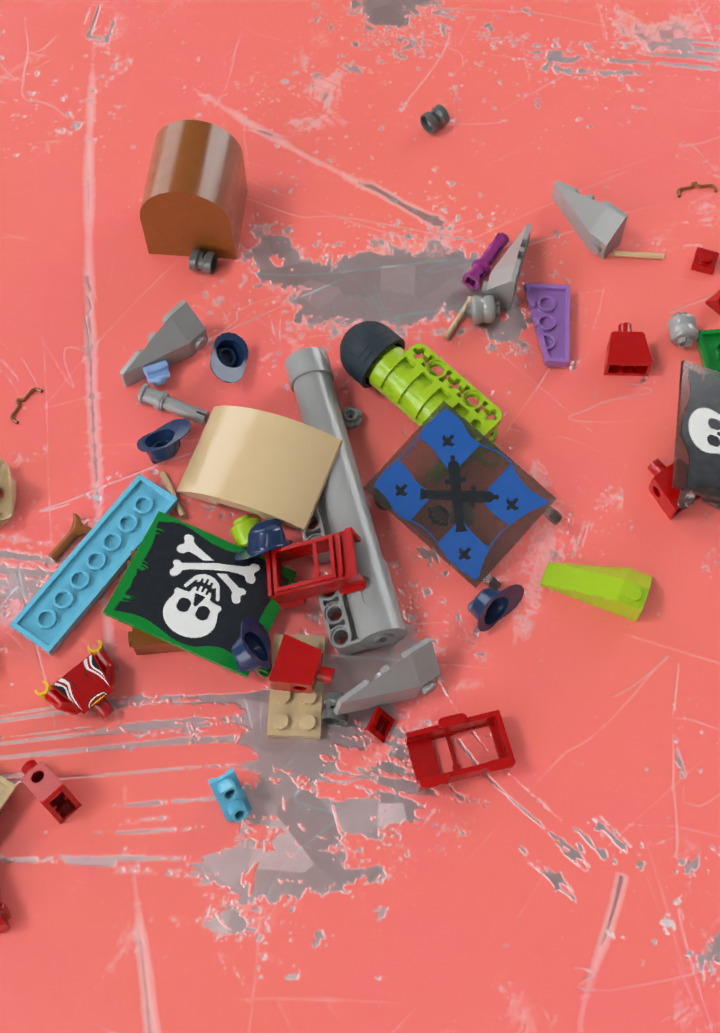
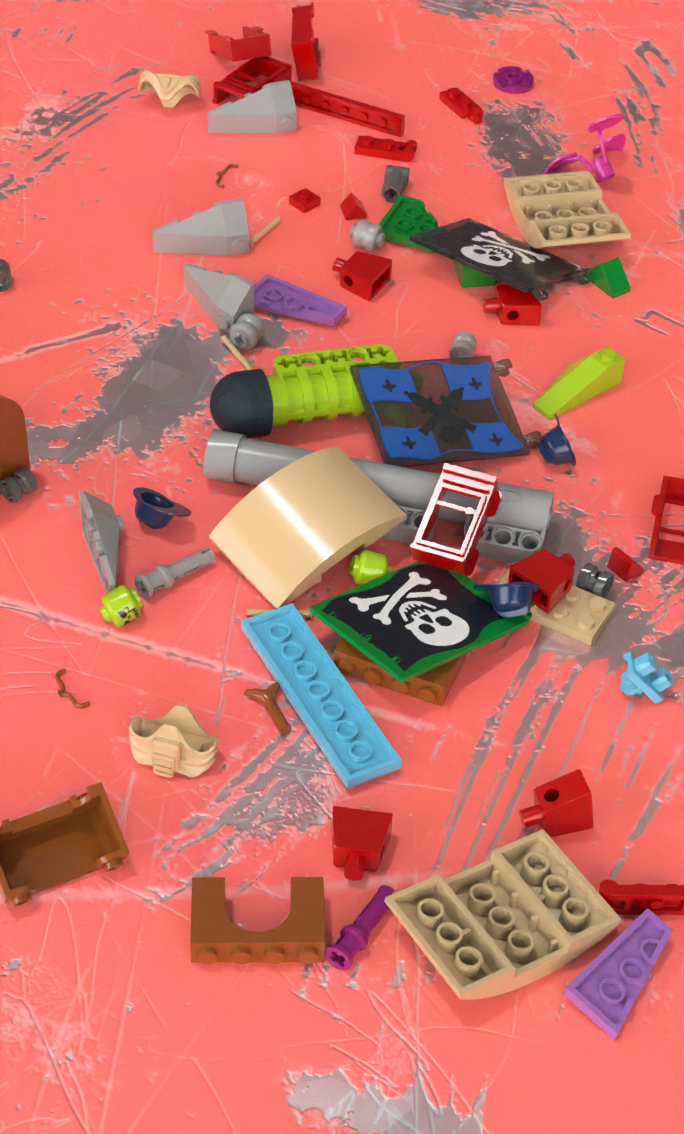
camera: 65 degrees left, 20 degrees down
red torso [34,640,116,720] -> none
dark blue piece [136,419,191,464] -> none
light blue plate [143,360,170,386] -> none
dark blue piece [234,519,293,560] -> none
light grey wedge [334,637,441,715] -> none
magenta pin [462,232,509,290] -> none
none -> lime head [99,585,144,627]
none -> light grey wheel [449,331,477,366]

